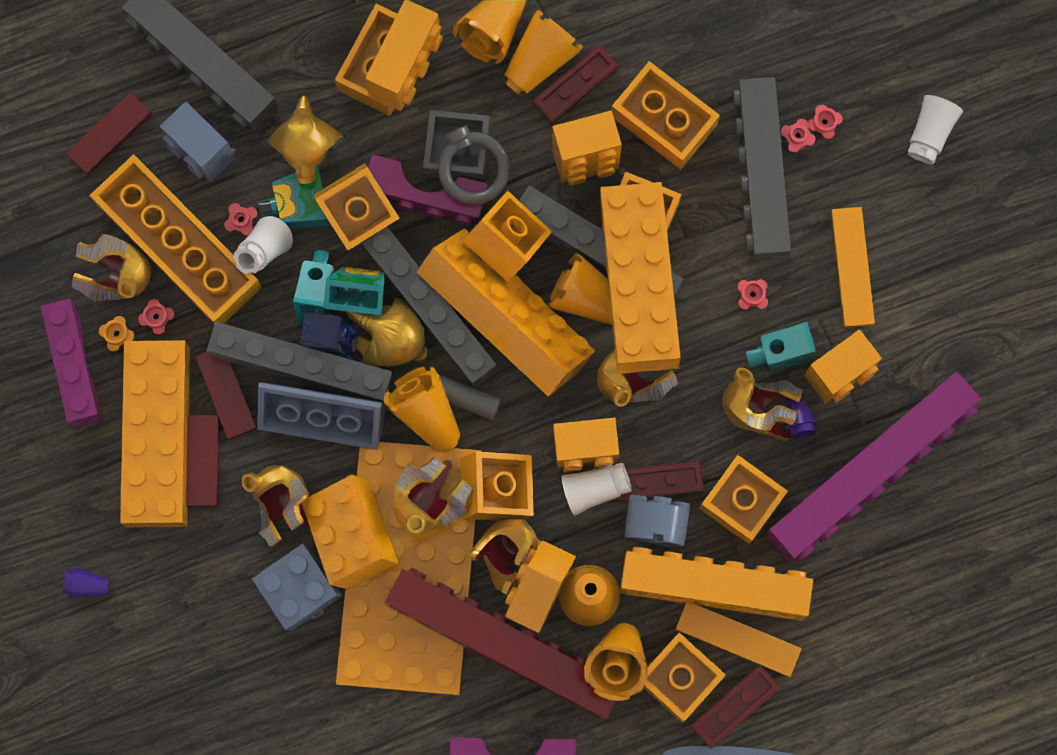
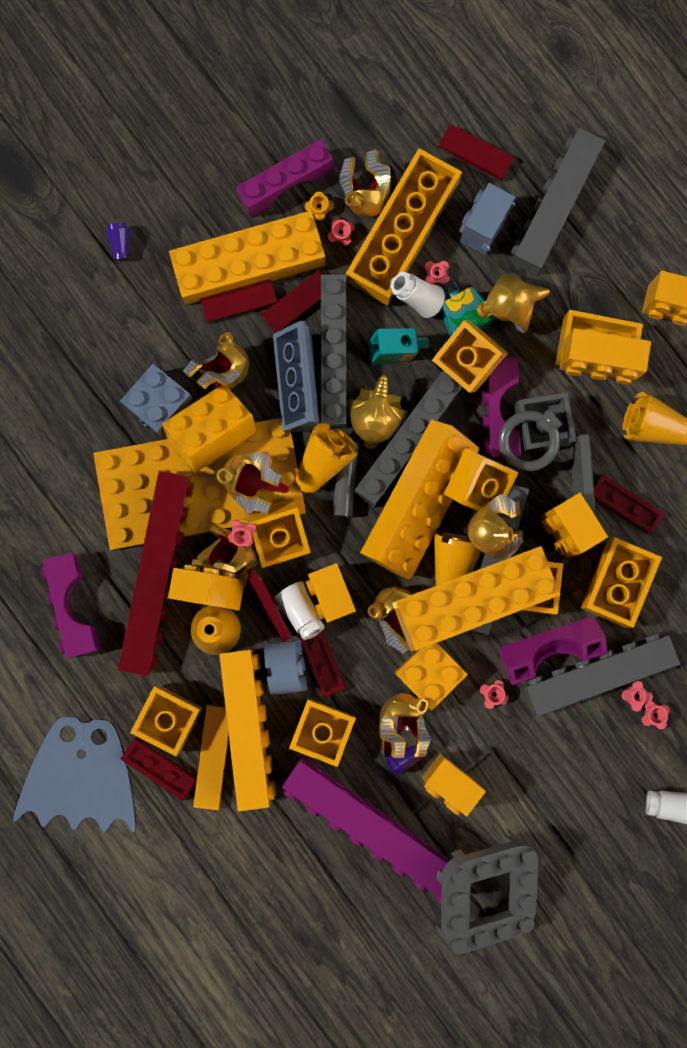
camera: 70 degrees right, 5 degrees up
clear blue brick [300,312,358,359] -> none
teal torso [324,267,384,315] -> none
light orange cone [504,10,583,94] -> none
light orange cone [584,623,648,701] -> none
teal torso [746,322,818,371] -> none
light orange tile [831,207,875,328] -> none
none -> coral plate [228,520,256,546]
none -> dark red tile [247,567,291,642]
none -> light orange brick [394,643,468,711]
none -> dark grey plate [436,836,538,955]
none -> pearl gold piece [467,494,523,559]
none -> magenta arch [499,616,607,685]
none -> dark grey tile [570,434,595,512]

